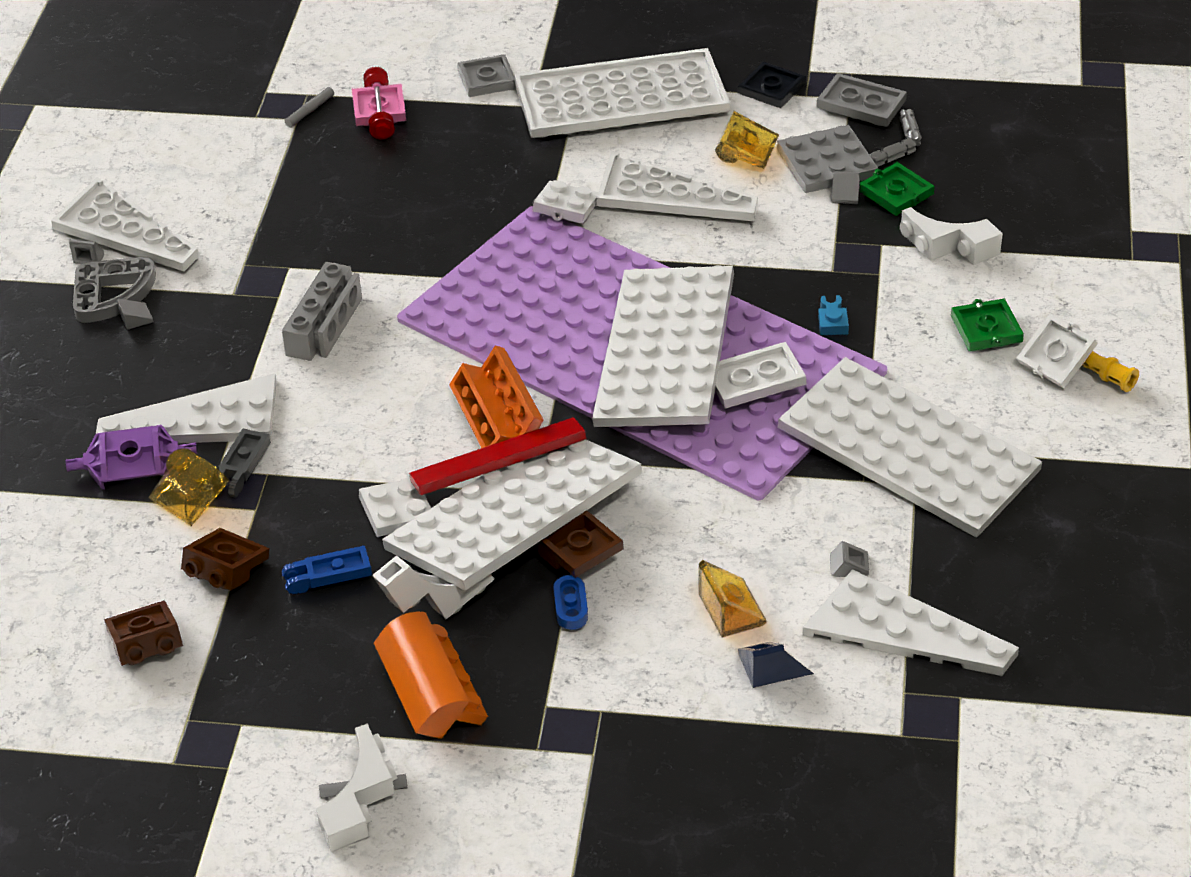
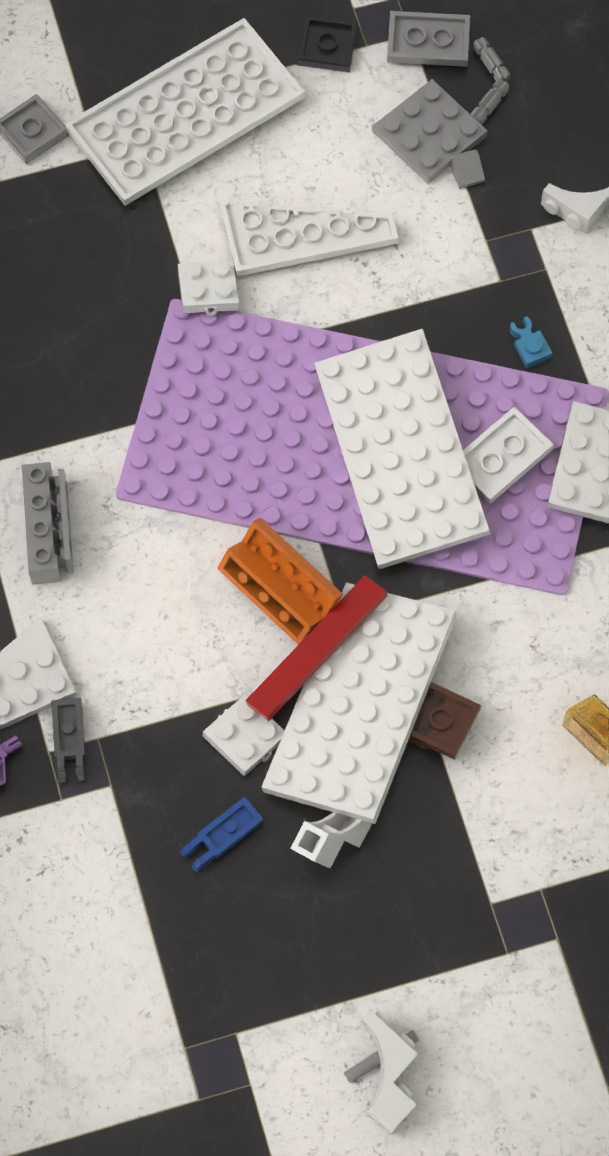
camera: 25 degrees left, 25 degrees up
reddish brown plate [104,600,183,666] -> none
clear yellow slope [148,448,229,526] -> none
reddish brown plate [181,528,270,591] -> none
orange brick [374,611,488,739] -> none
blue plate [554,575,588,630] -> none
clear yellow slope [715,111,779,169] -> none
green plate [859,162,935,216] -> none

